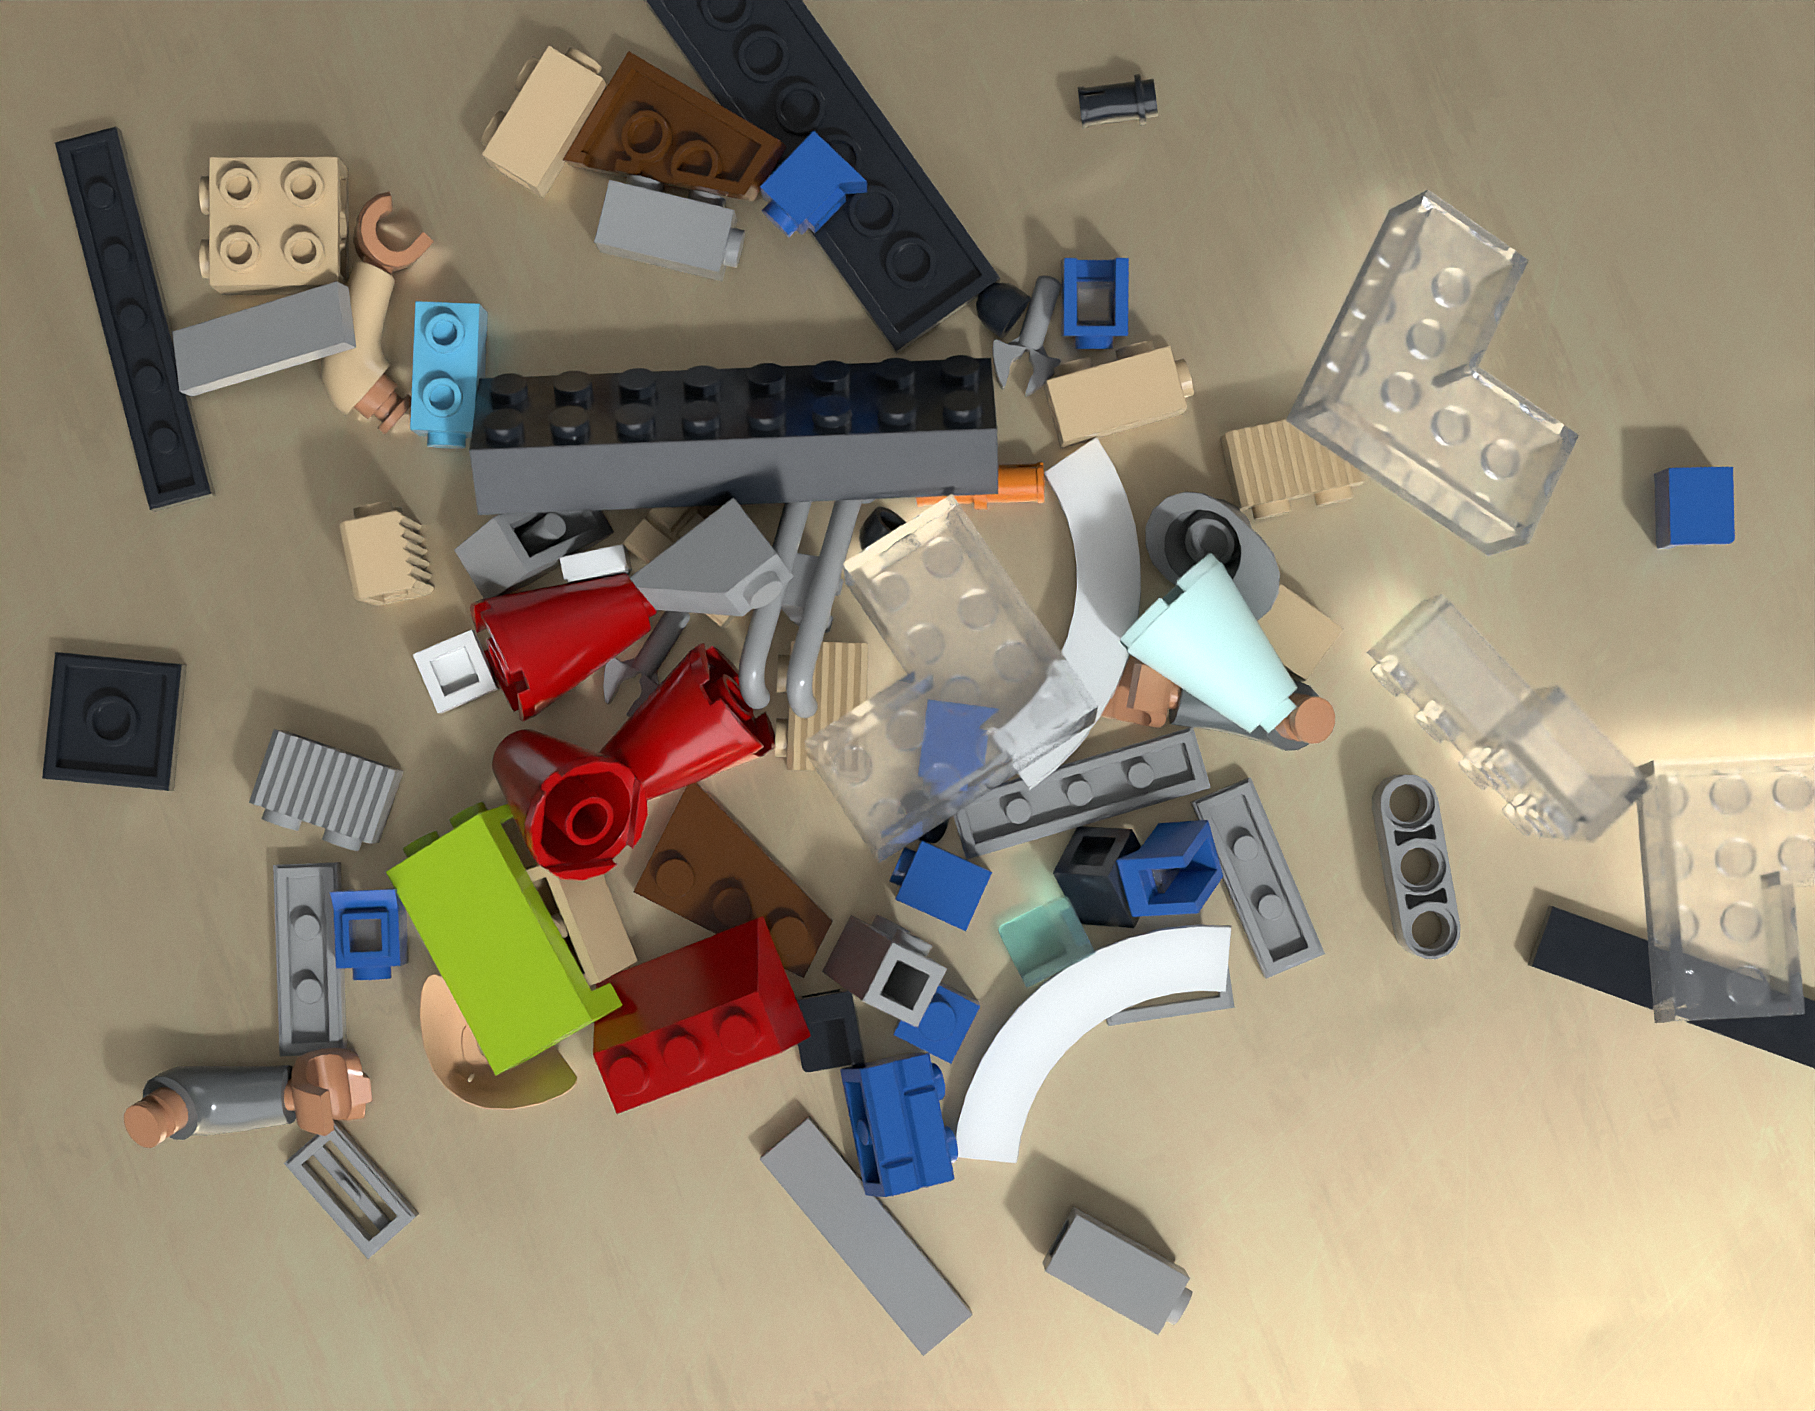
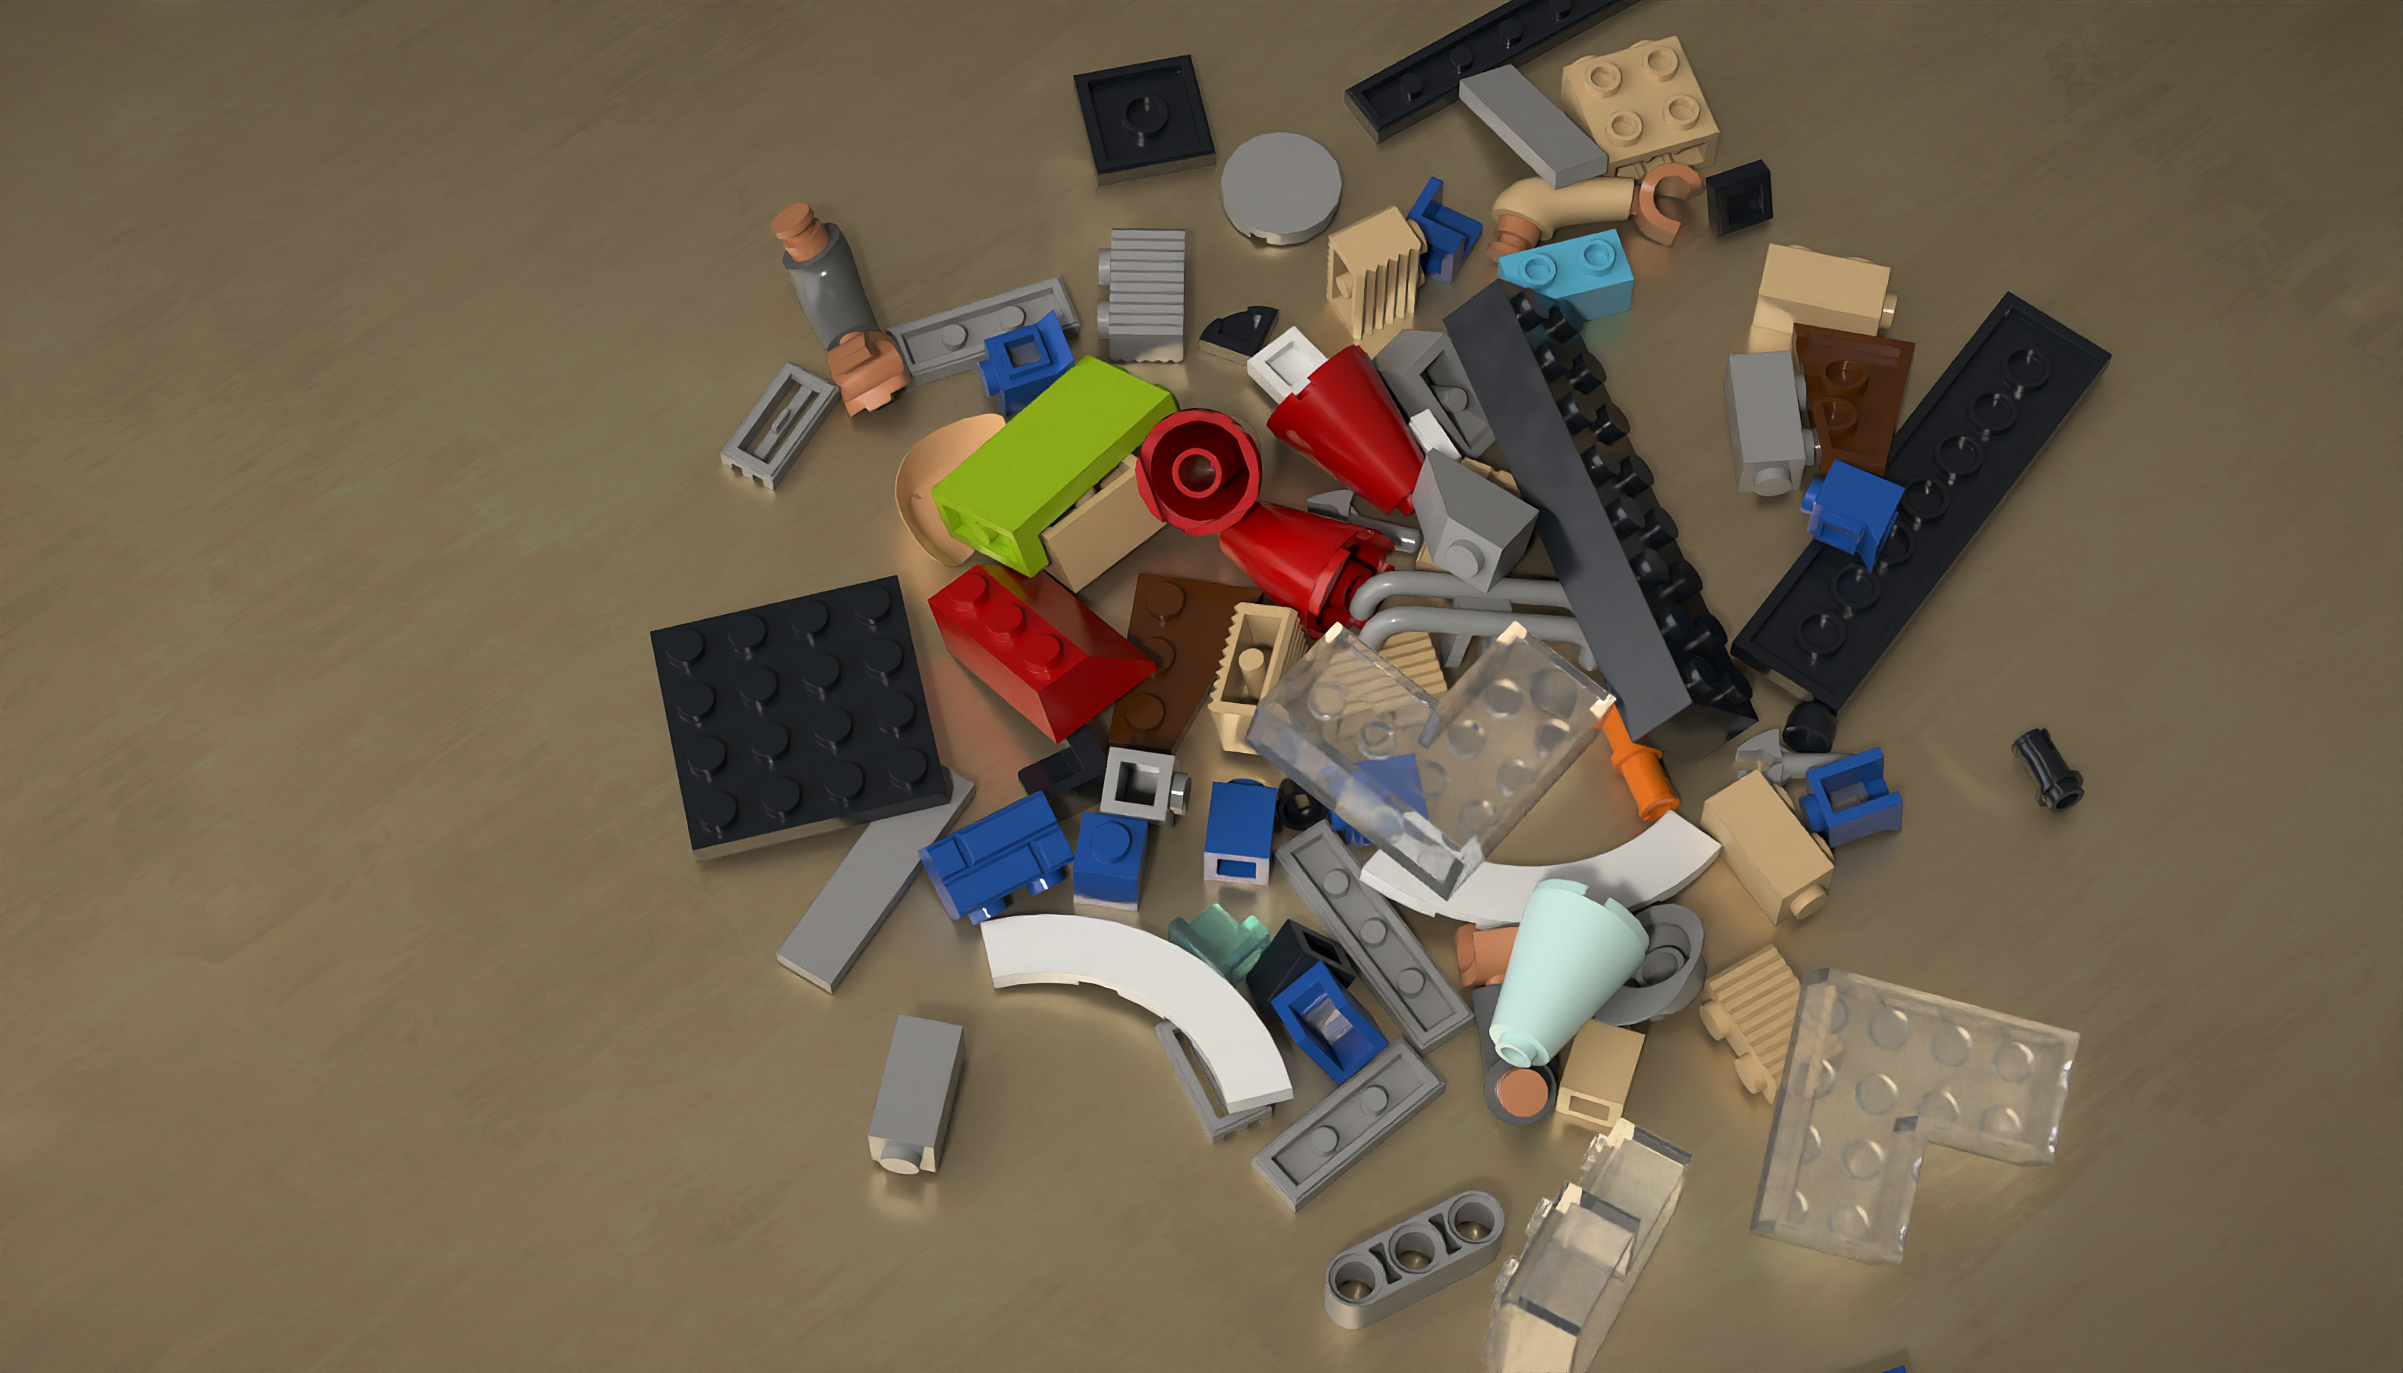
camera: 75 degrees right, 25 degrees down
none -> black plate [650,575,949,862]
none -> black tile [1199,306,1279,366]
none -> tan brick [1207,602,1308,757]
none -> light grey tile [1221,131,1342,246]
none -> blue panel [1405,176,1483,286]
none -> black tile [1706,159,1773,237]

